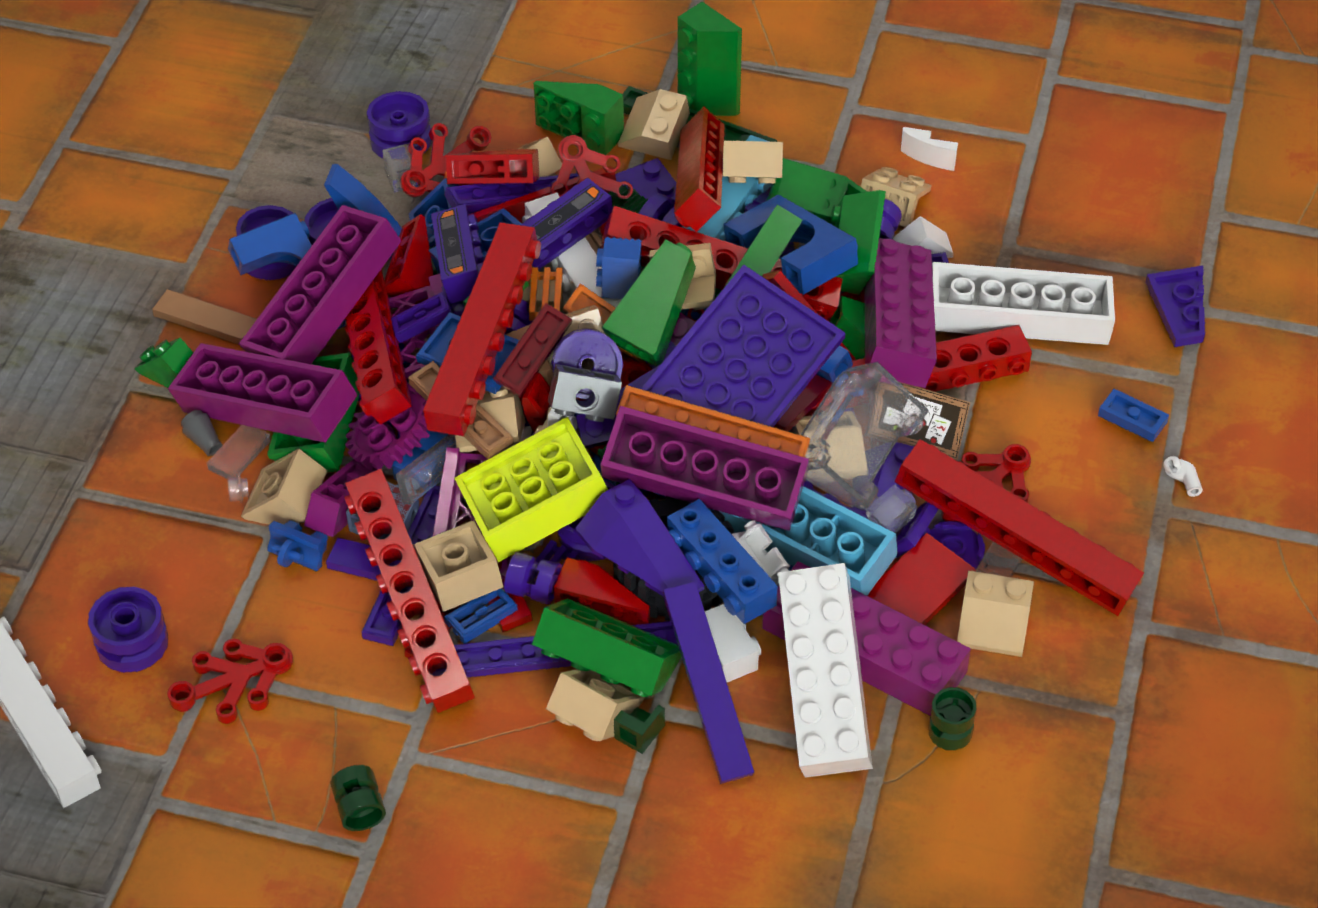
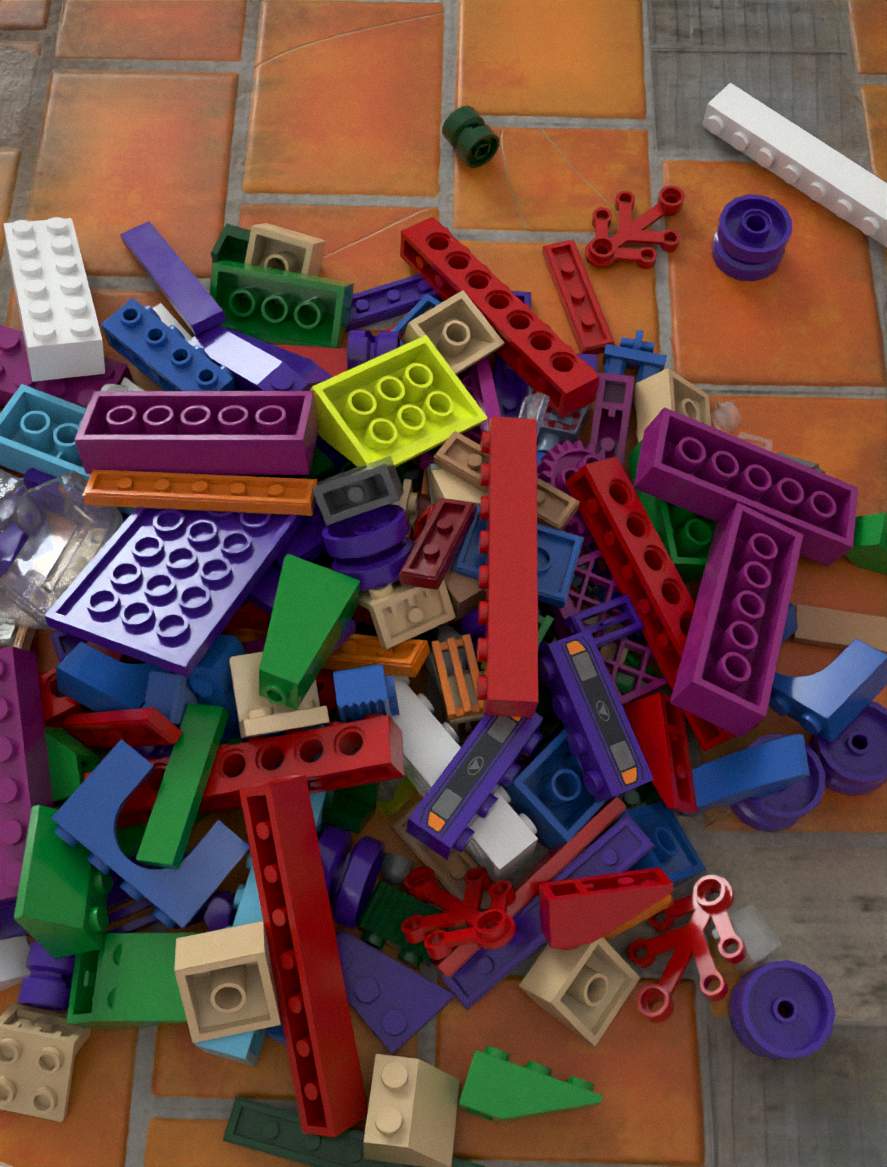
camera: 165 degrees right, 15 degrees up
none -> red tile [542,239,615,355]

